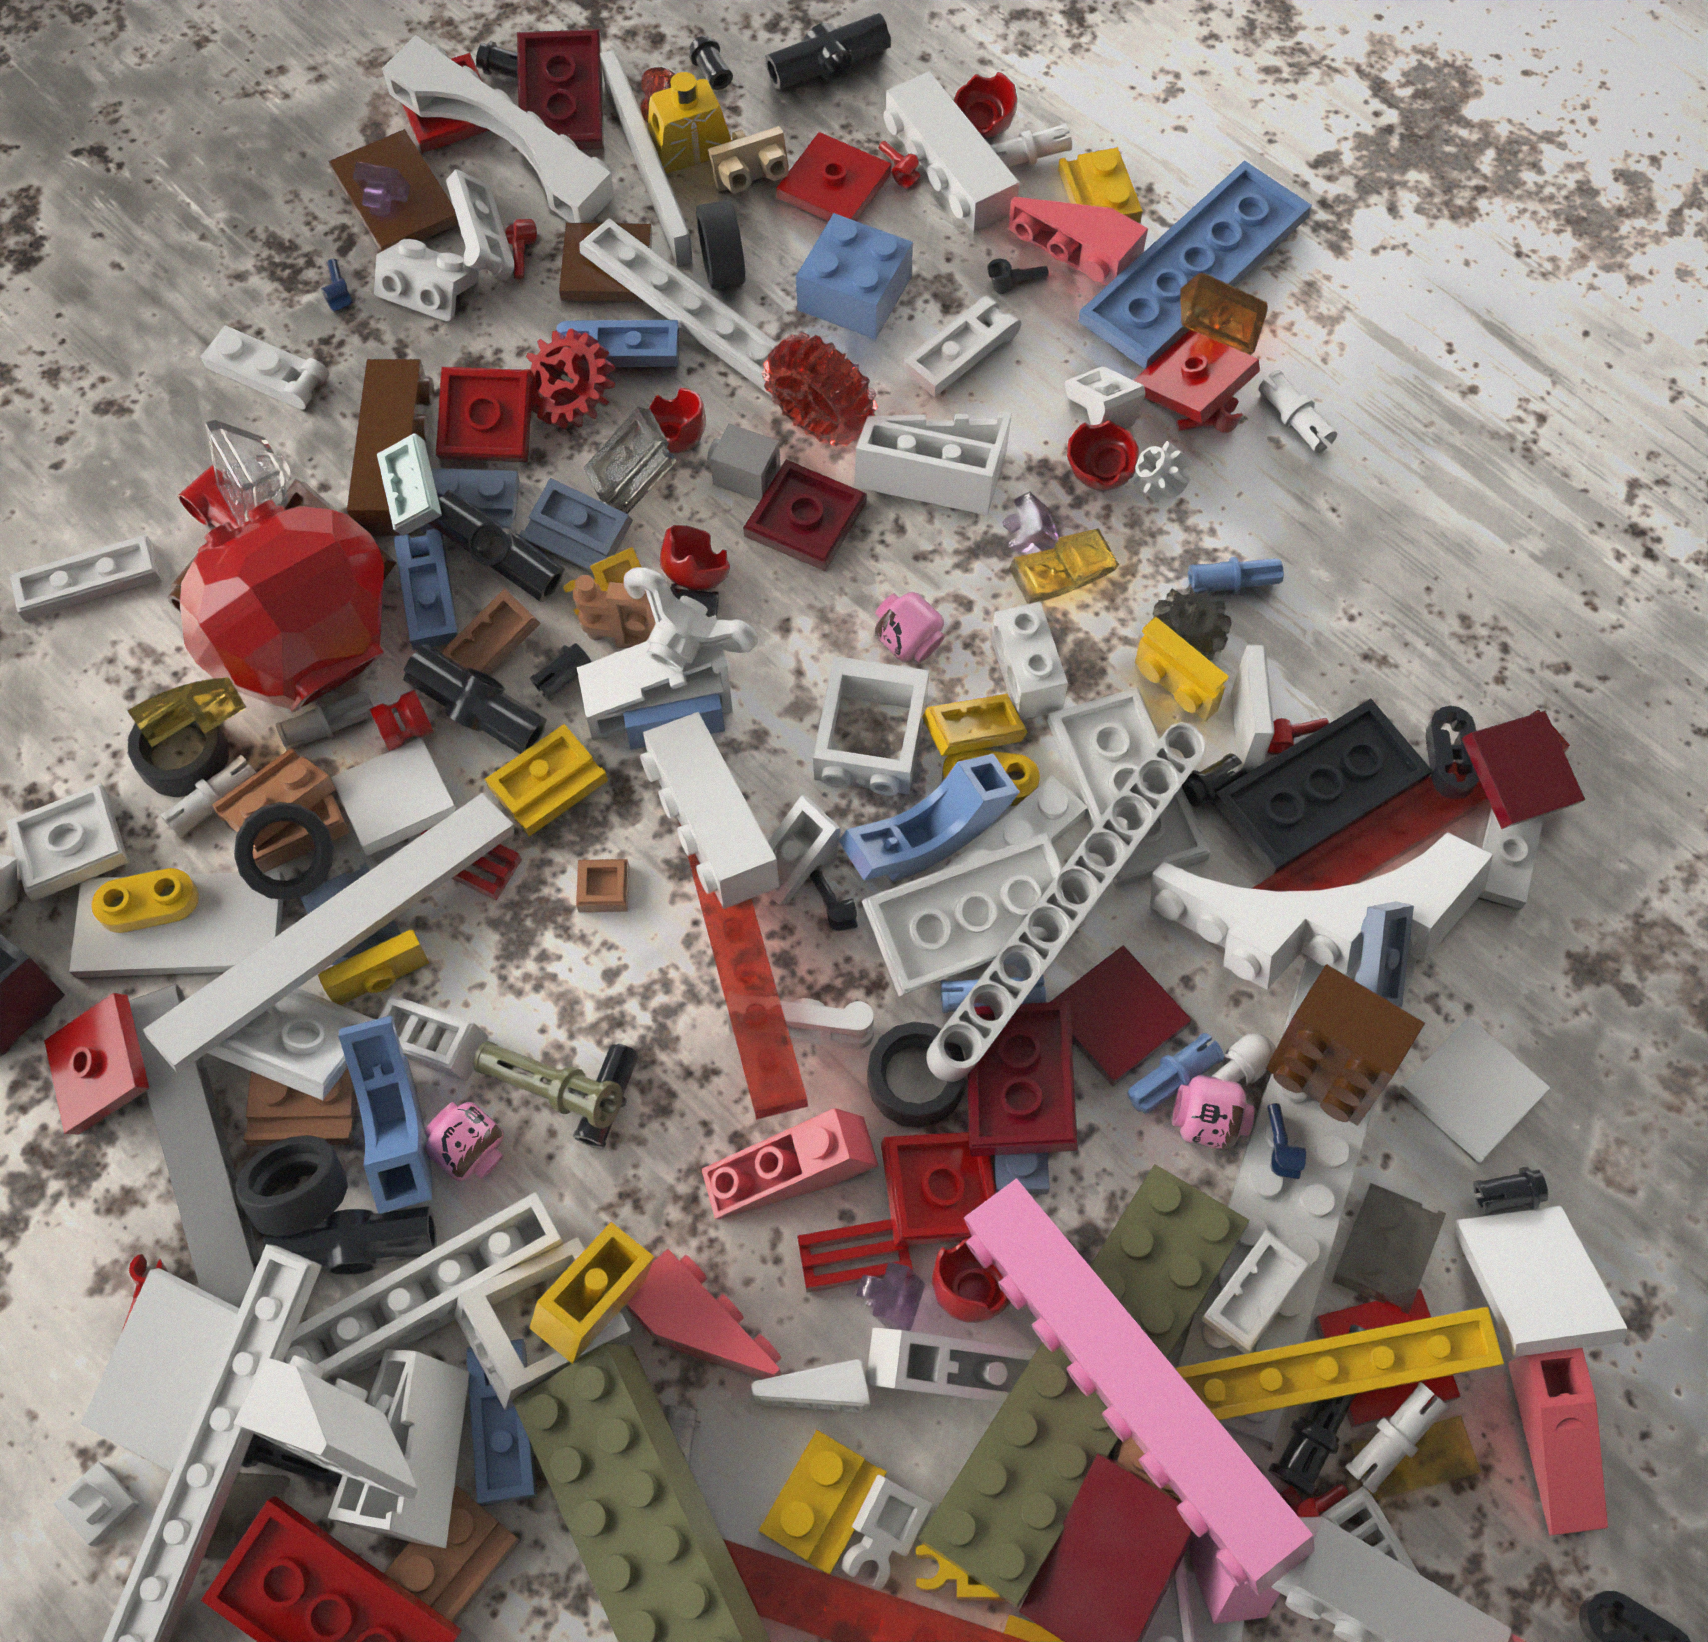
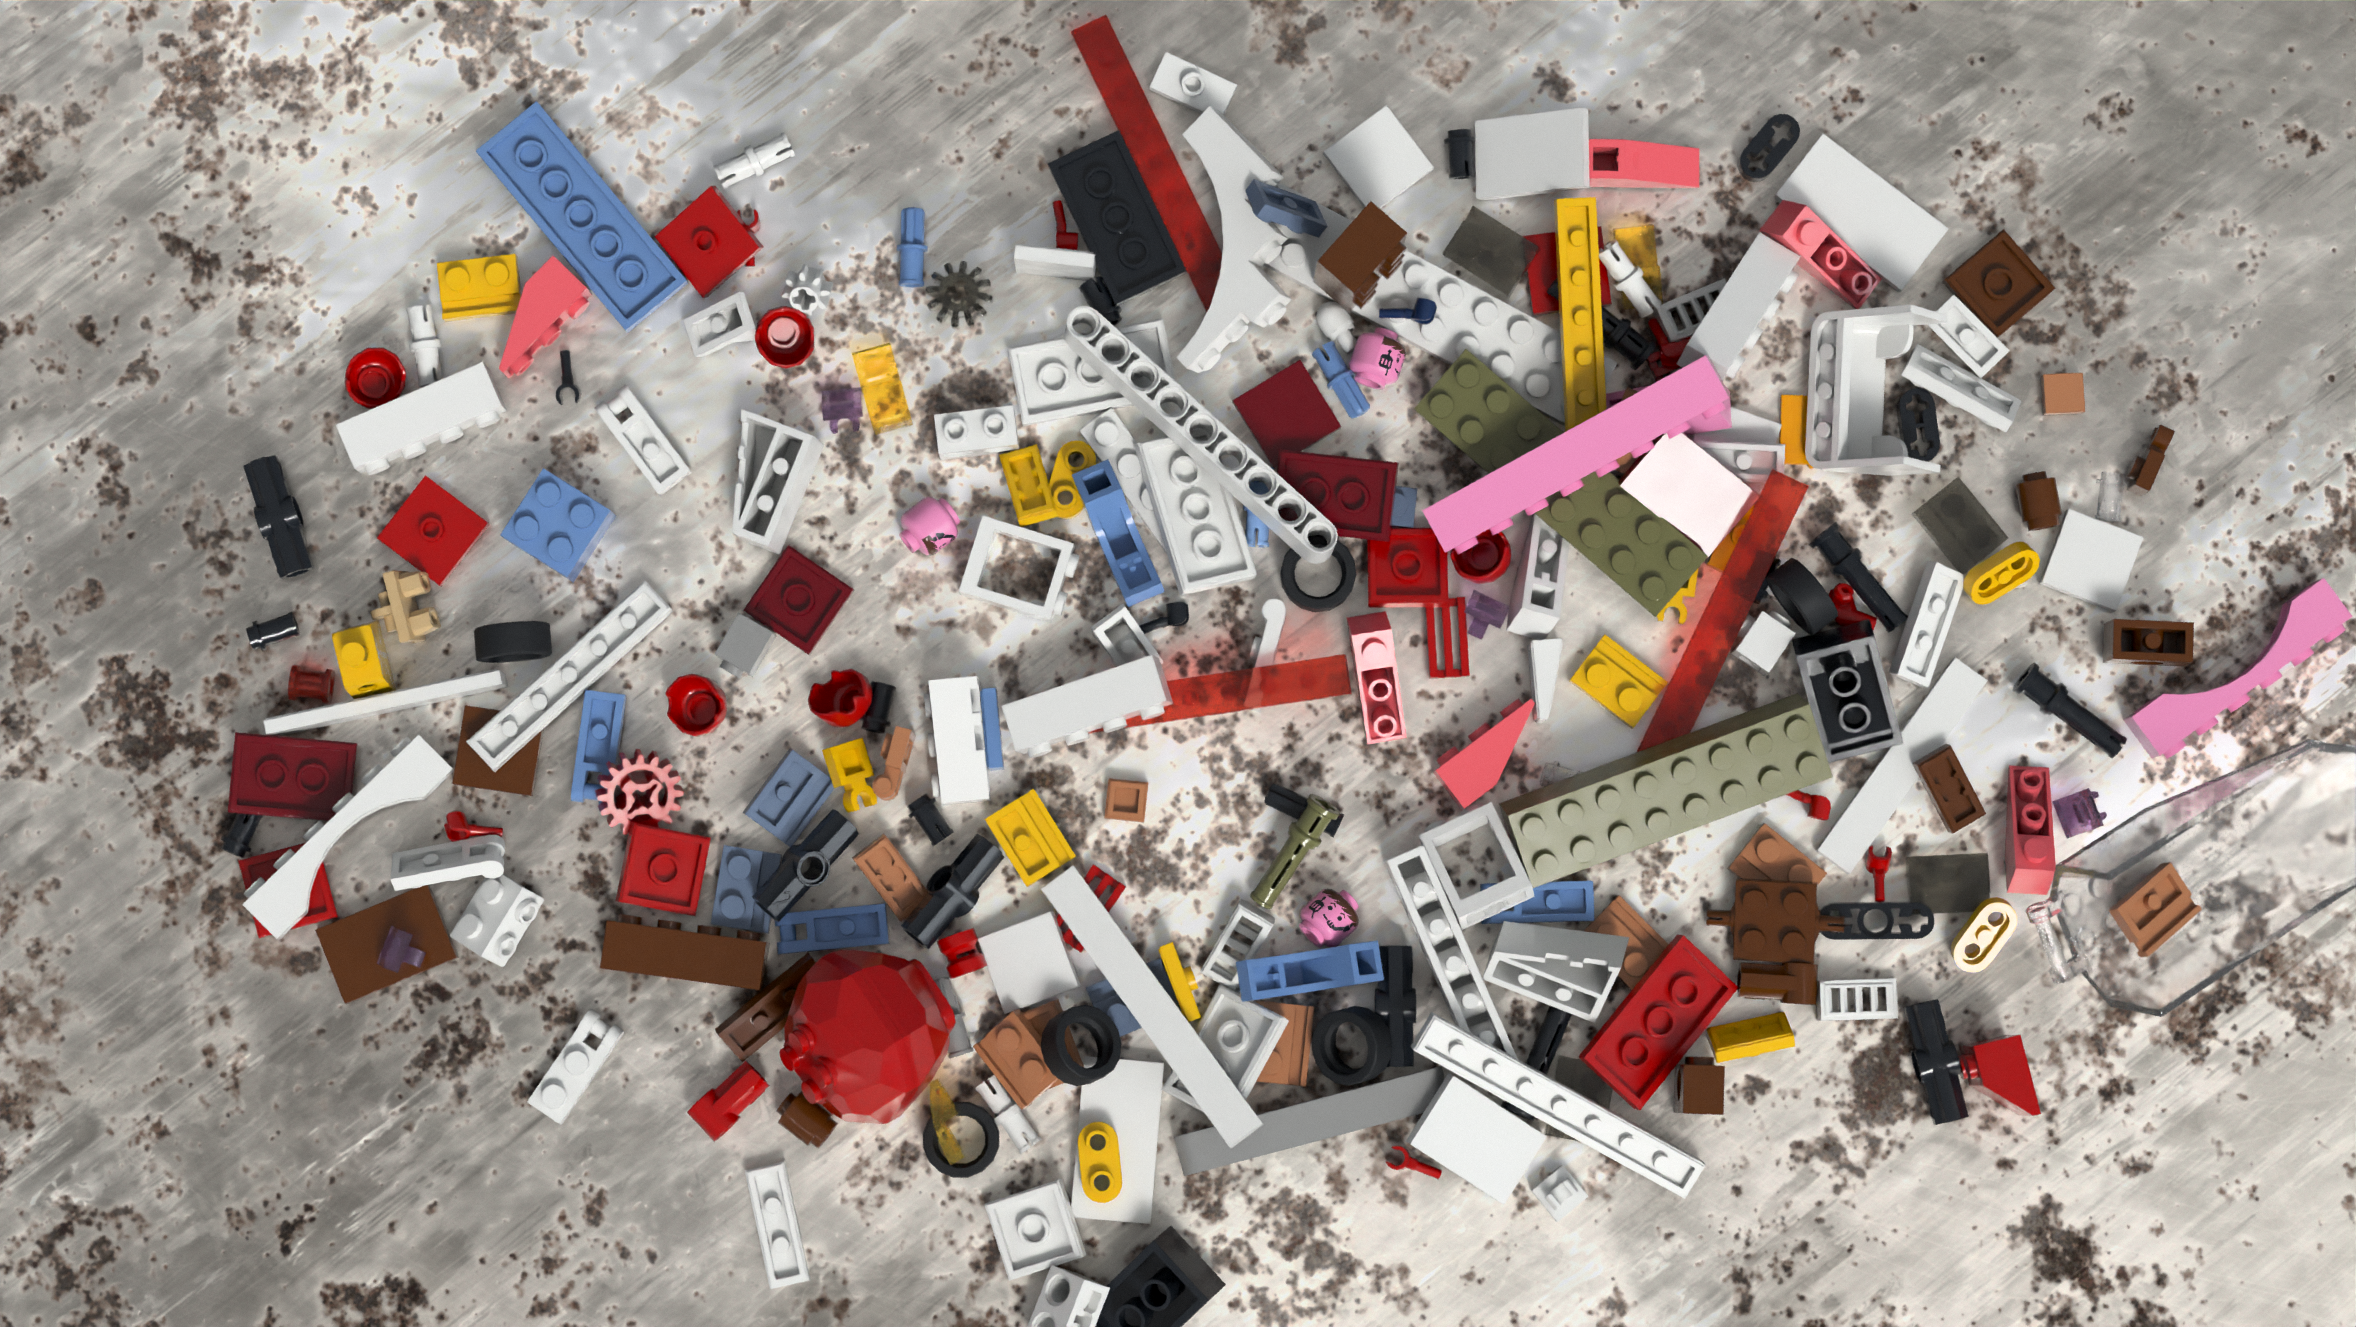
camera: 85 degrees left, 20 degrees up
plate [44,993,150,1135] -> none
clear slope [206,419,291,527] -> none
white slope [234,1355,419,1501] -> none
dark blue hand [321,258,353,312] -> none
light aqua plate [377,433,442,536] -> none
yellow brick [530,1222,654,1364] -> none
clear smoke plate [583,407,678,514] -> none
white piece [624,567,758,672] -> none
clear red gear [761,332,878,447] -> none
white plate [841,1474,932,1590] -> none
red hand [878,141,921,189] -> none
yellow plate [1135,616,1229,722] -> none
clear orange slope [1180,273,1268,355] -> none
white plate [1201,1230,1312,1354] -> none
black beam [1425,705,1479,800] -> none
dark red tile [1461,710,1586,829] -> none

